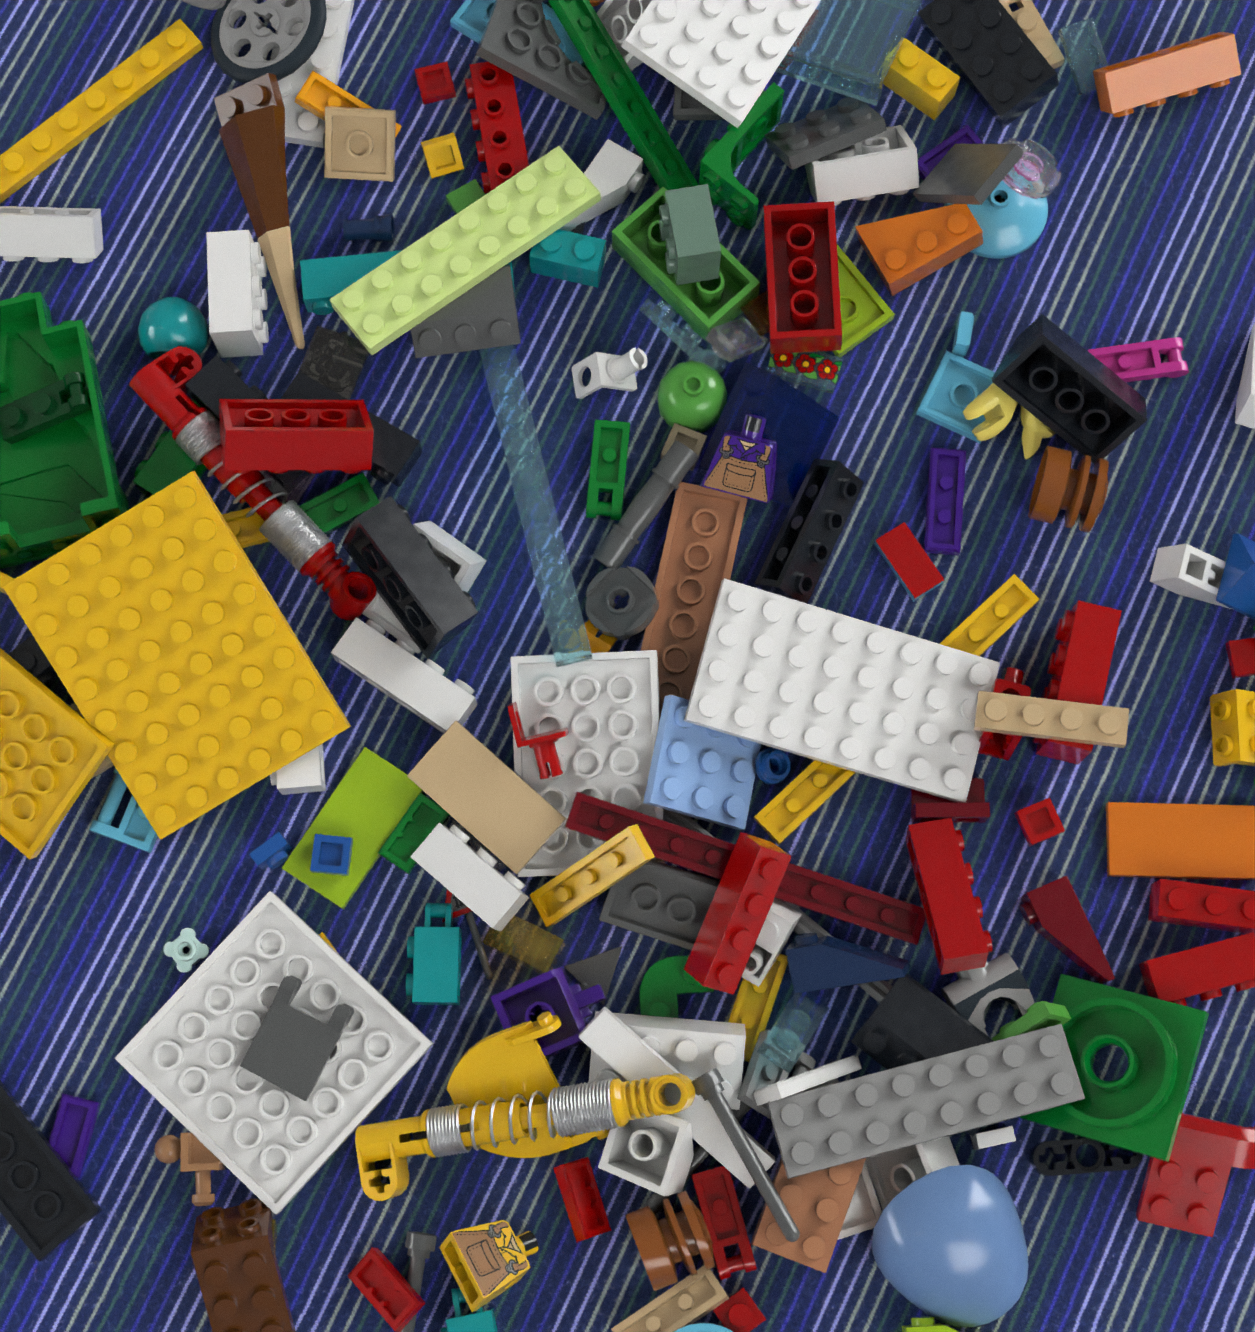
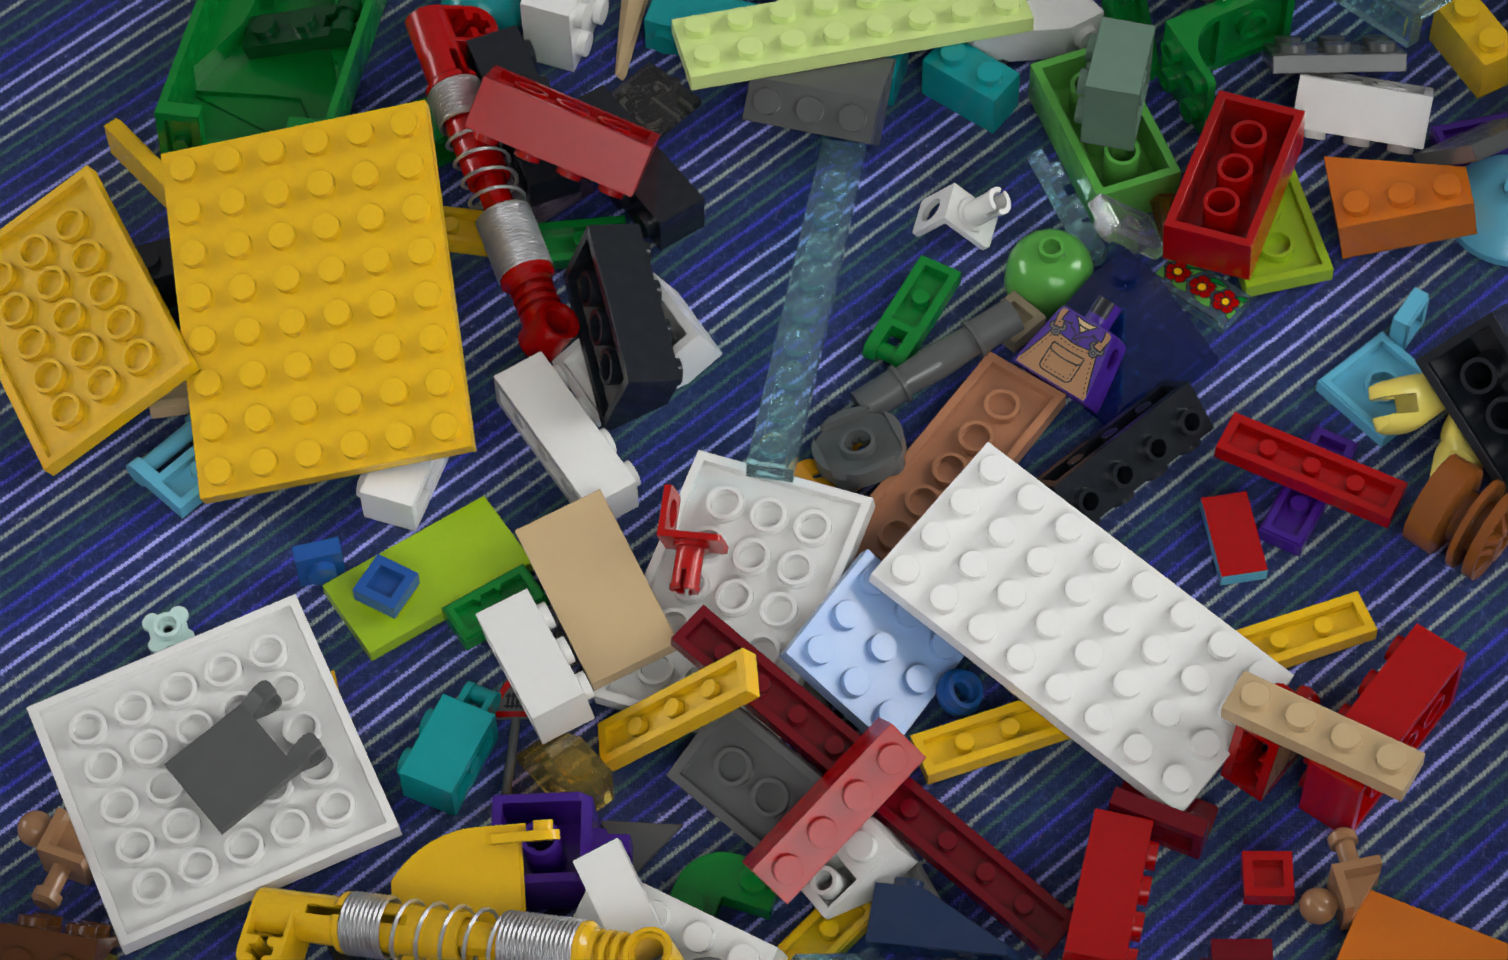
camera: 25 degrees right, 20 degrees down
none -> red plate [1214,412,1408,529]
none -> medium nougat piece [1299,827,1382,931]

